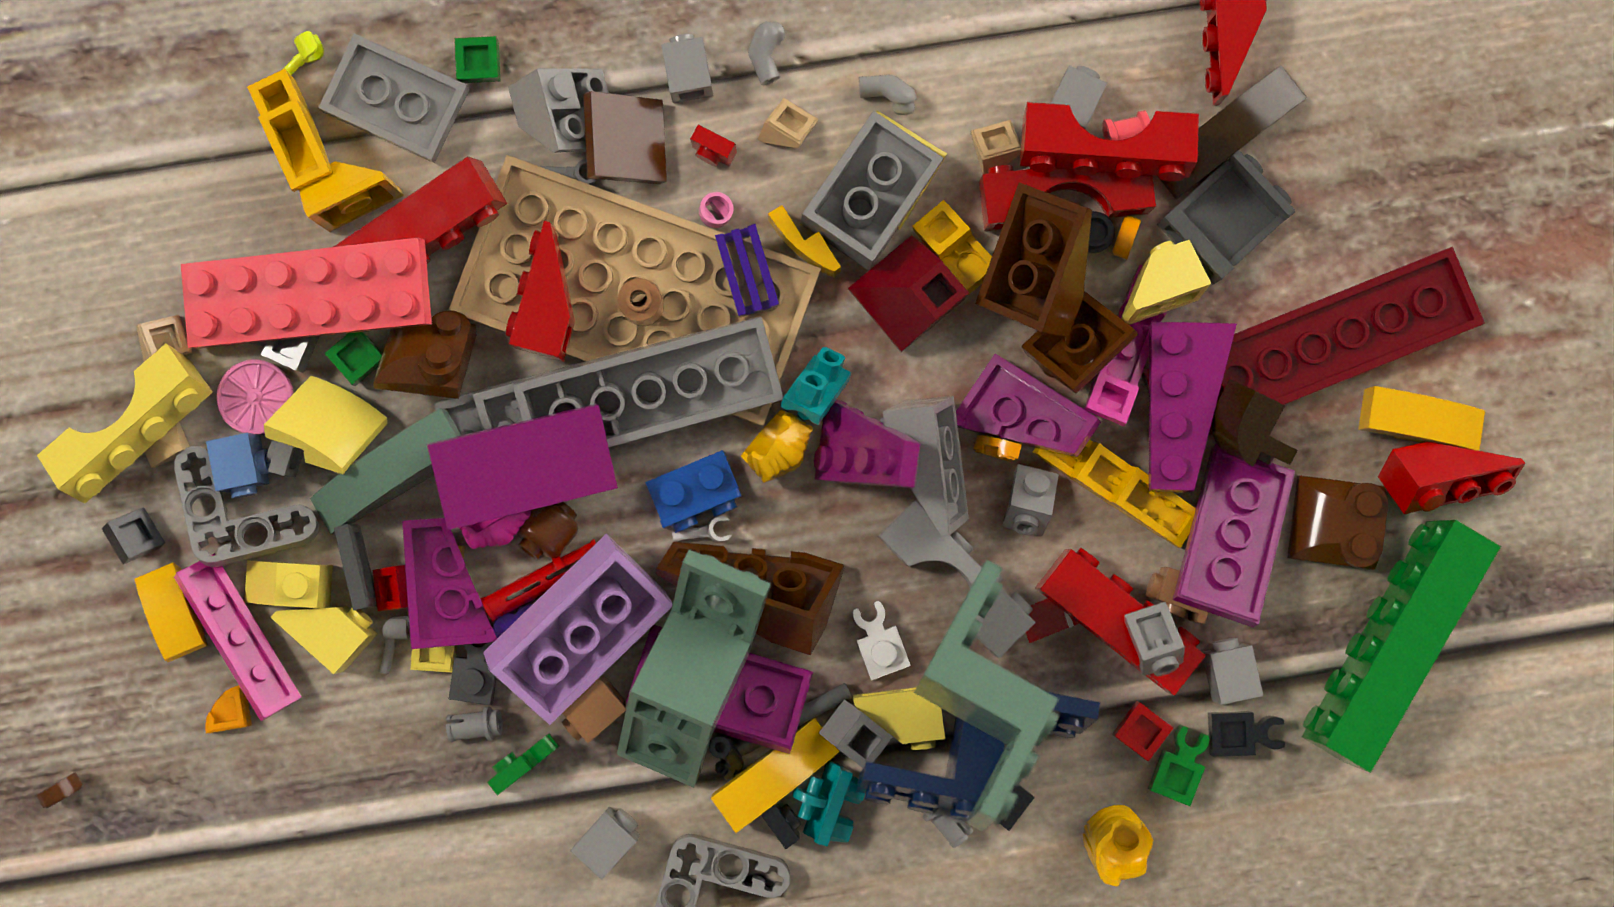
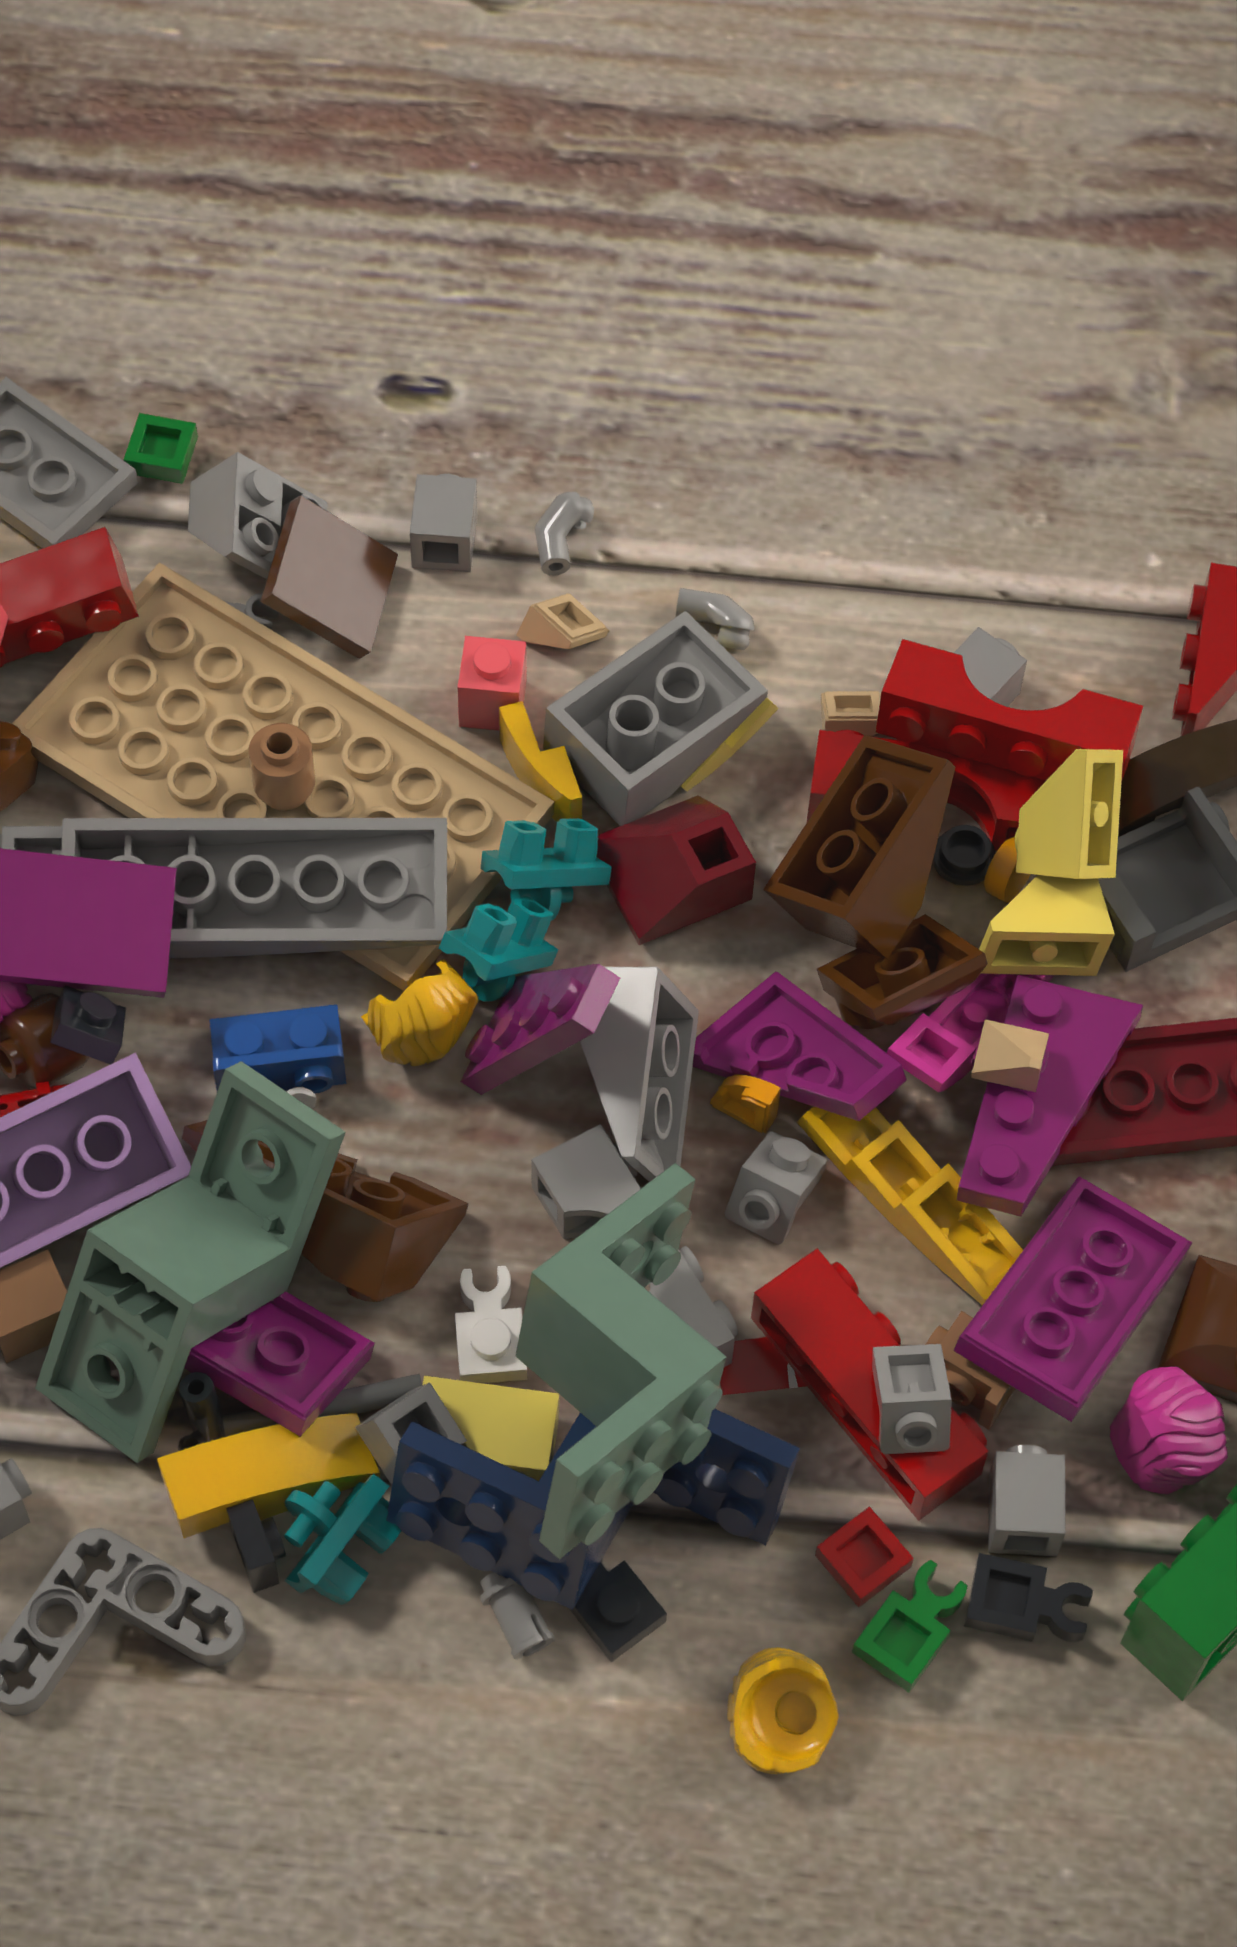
camera: 15 degrees right, 25 degrees down
red slope [506,221,575,362] -> none
red plate [690,124,737,167] -> none
bright pink hinge [699,192,734,229] -> none
dark purple tile [715,224,779,318] -> none
yellow slope [912,200,992,295] -> none
dark brown brick [1212,379,1298,467] -> none
none -> black plate [50,985,126,1064]
none -> coral brick [458,636,527,731]
none -> teal hips [480,818,611,921]
none -> tan slope [971,1019,1049,1092]
none -> light yellow slope [1015,749,1123,879]
none -> dark pink hair [1110,1367,1228,1494]

